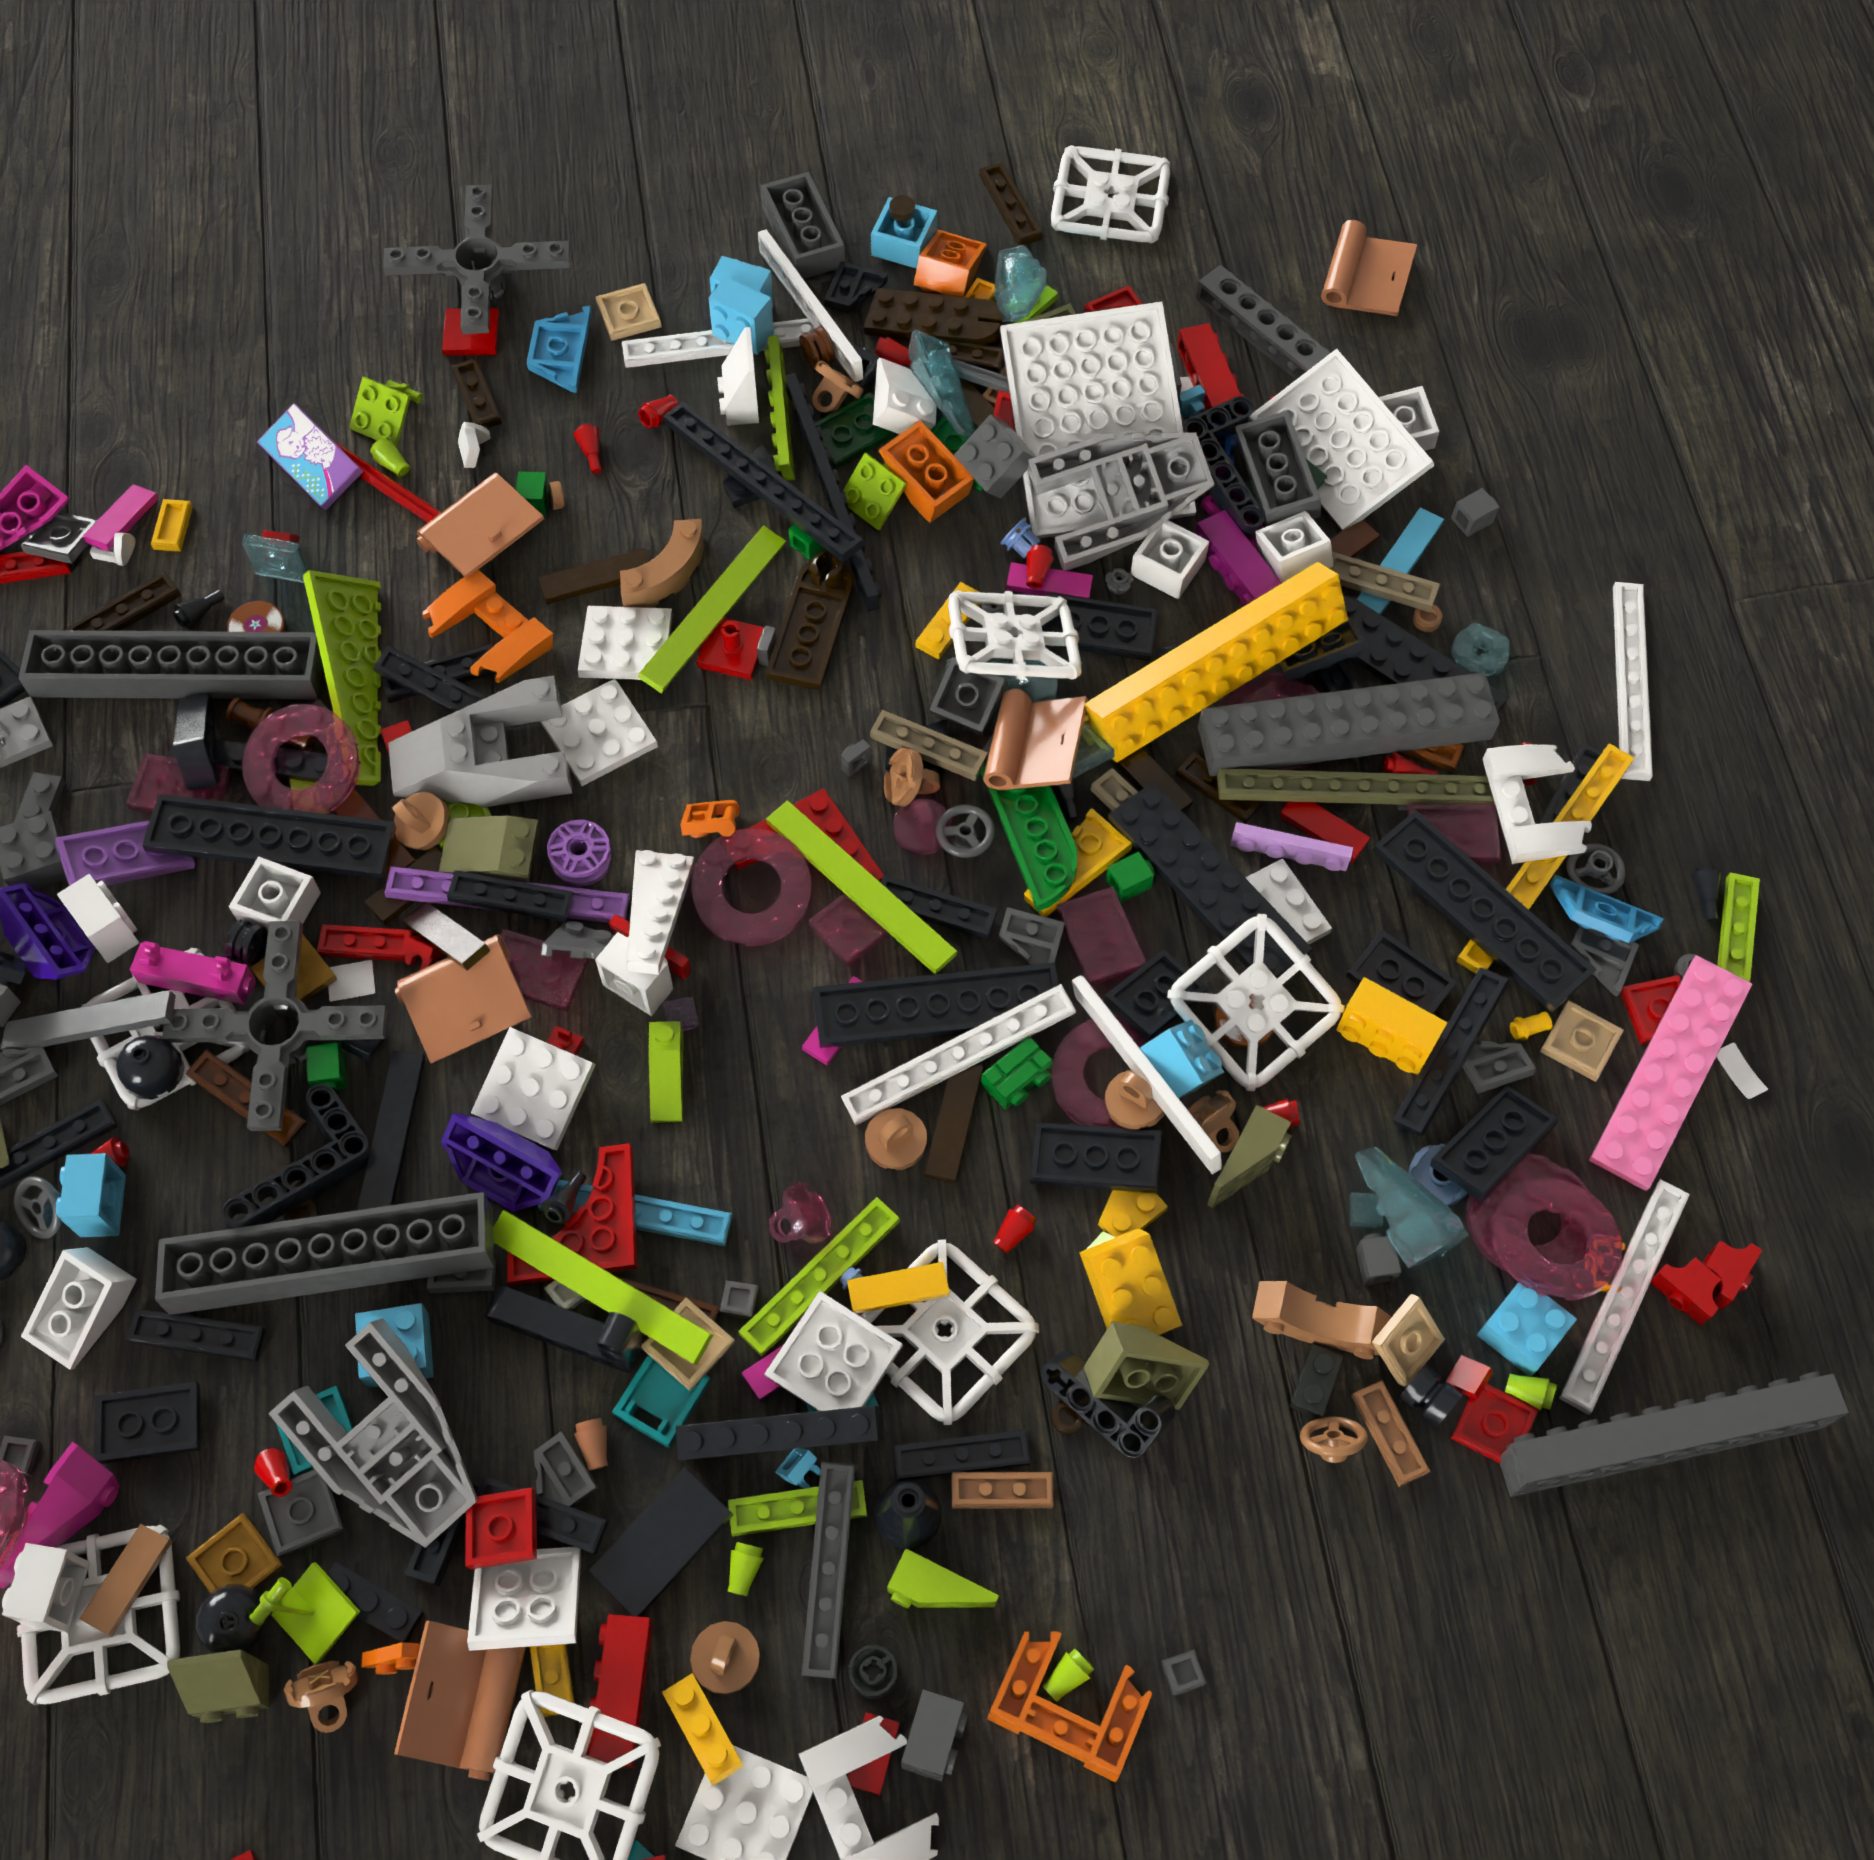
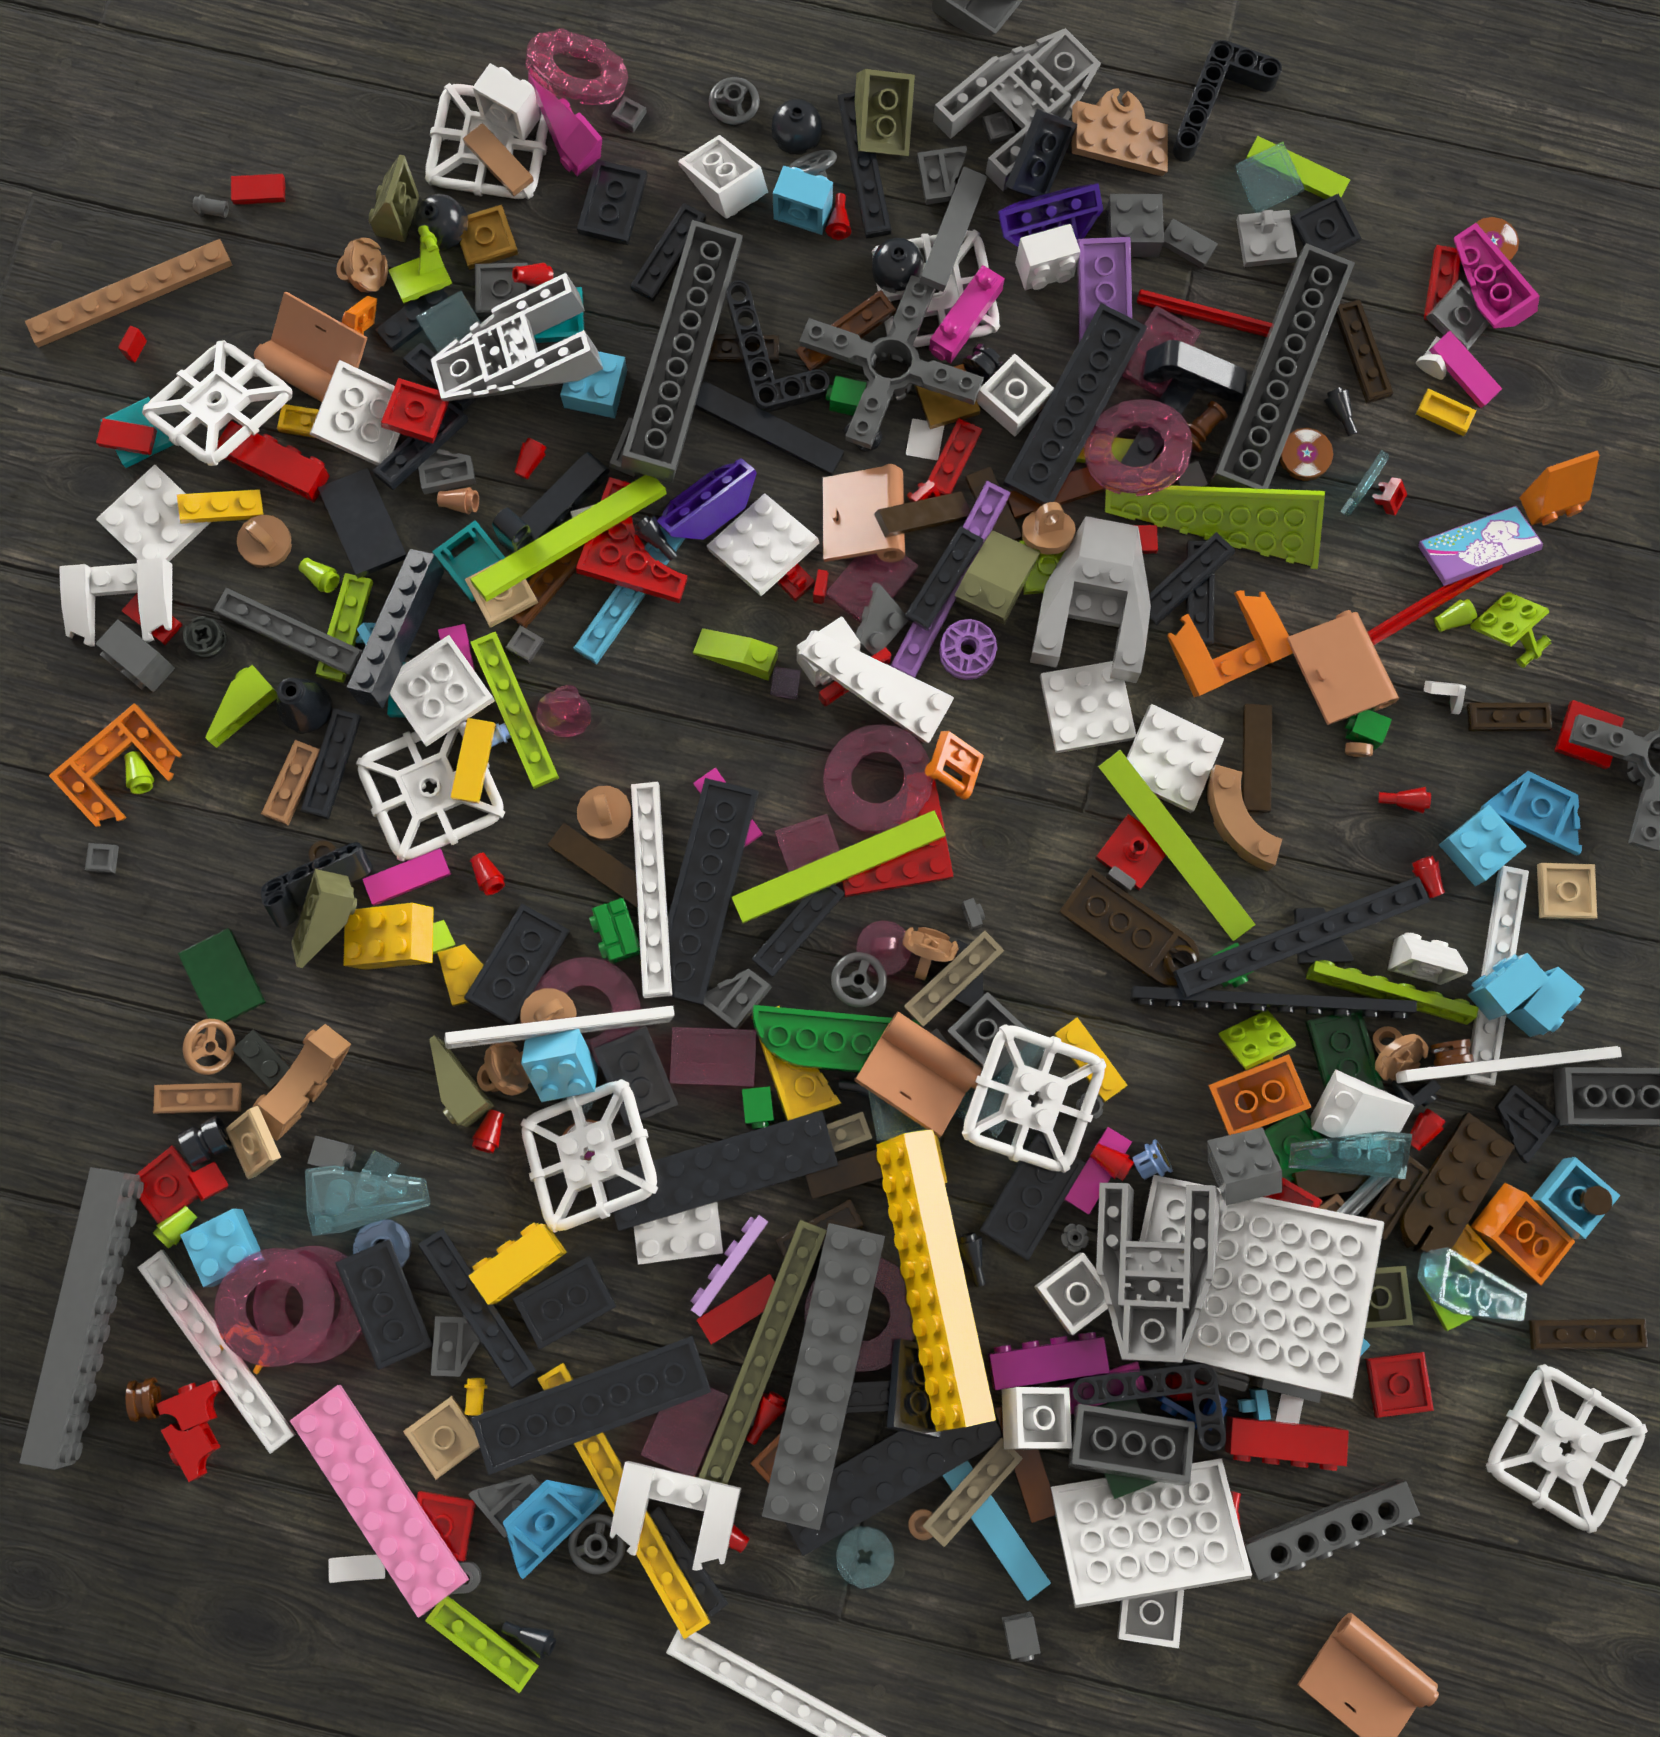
camera: 110 degrees right, 15 degrees up
none -> reddish brown wheel [125,1378,162,1422]
none -> dark green tile [178,928,266,1023]
none -> dark pink tile [362,848,451,906]
none -> clear light blue tile [416,291,481,353]
none -> red cone [514,438,547,480]
none -> red tile [813,569,829,604]
none -> red axle [1137,290,1272,337]
none -> medium azure brick [1439,805,1526,886]
none -> orange slope [1519,451,1600,525]

